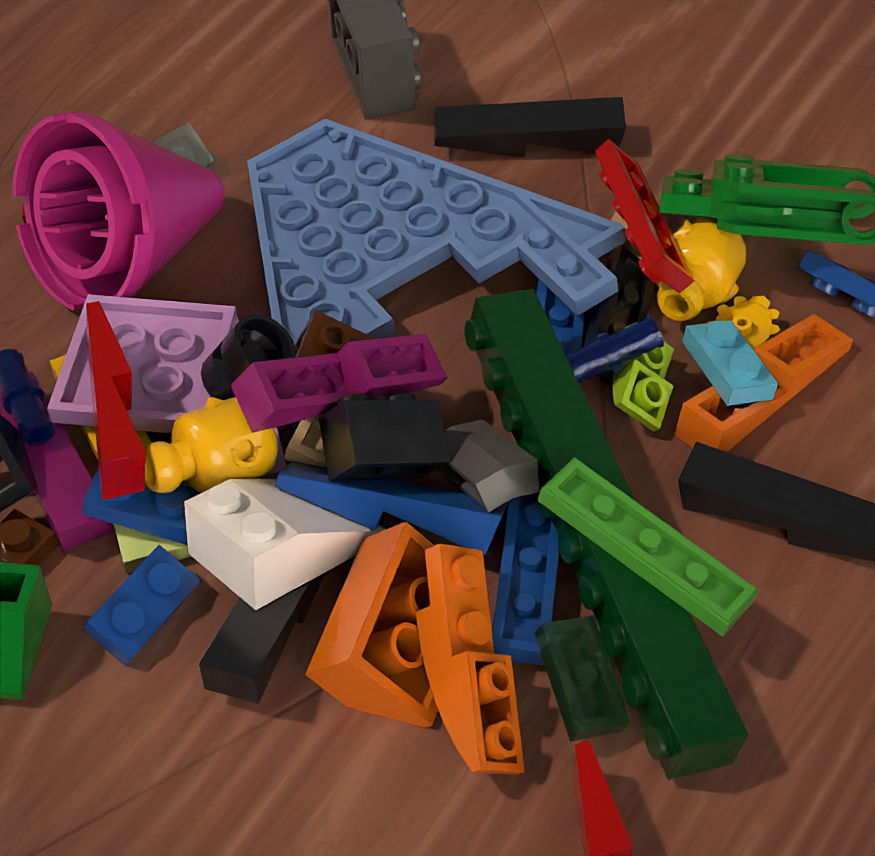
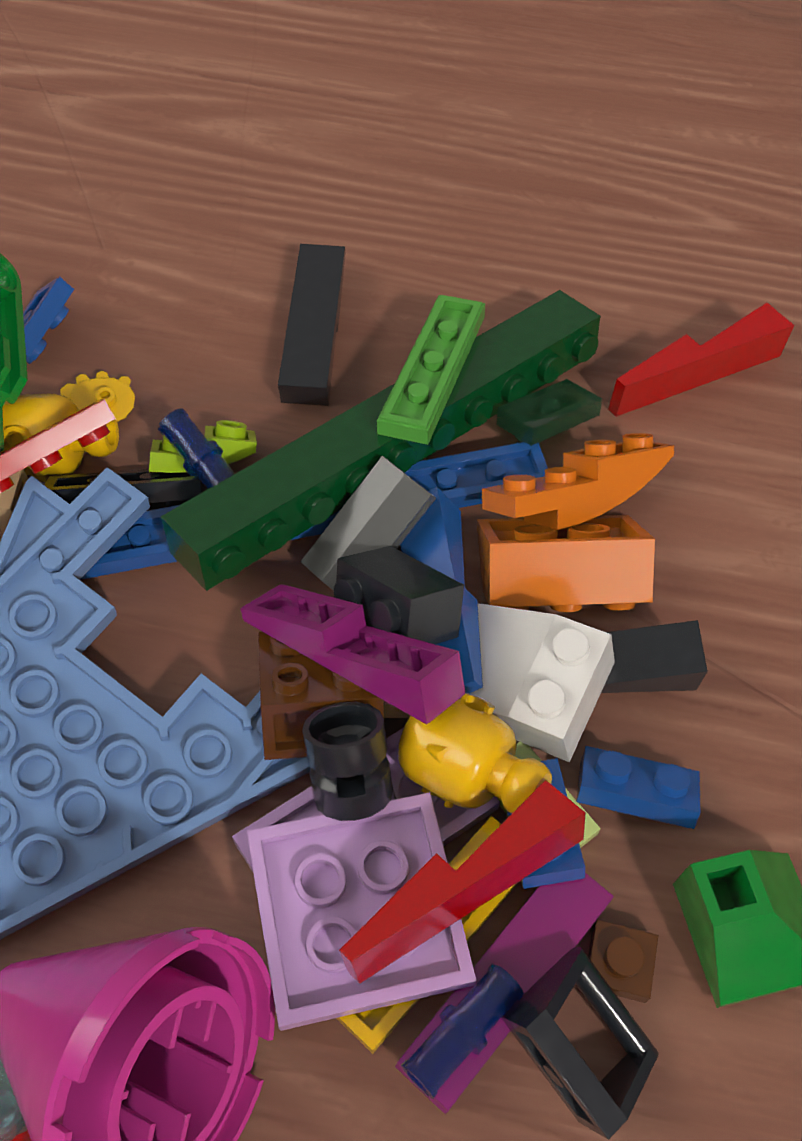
camera: 115 degrees left, 10 degrees up
orange slope [674,314,854,452] -> none
medium azure plate [682,320,778,406] -> none

